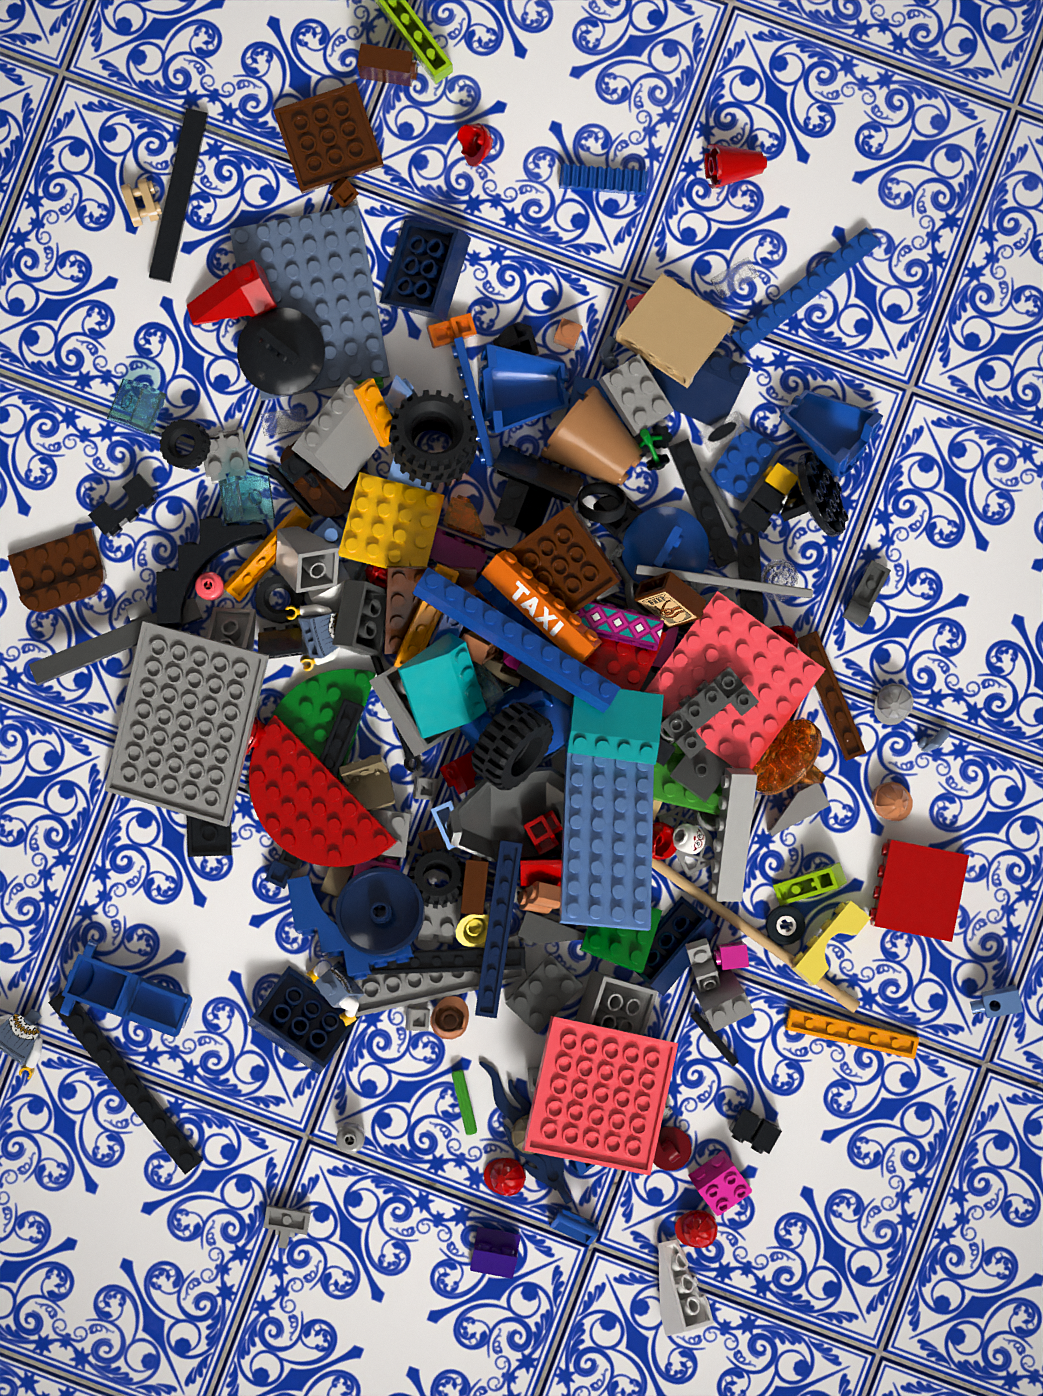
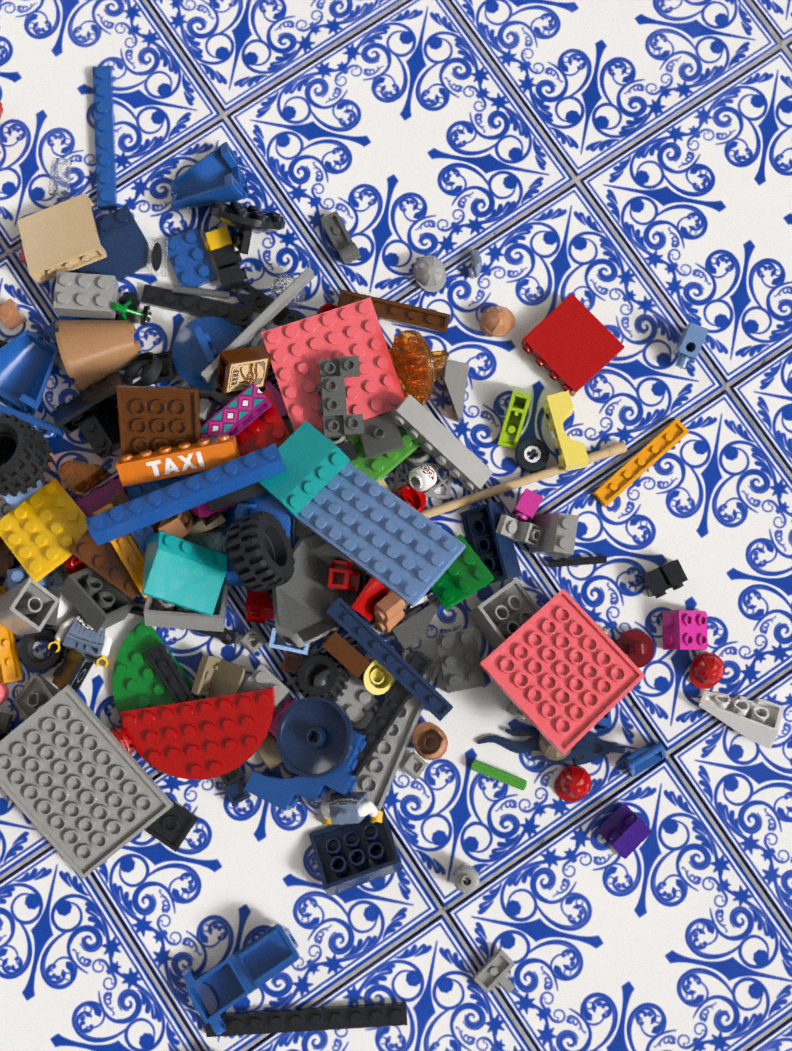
camera: 55 degrees left, 5 degrees down
sand blue arm [599,335,617,369] -> none

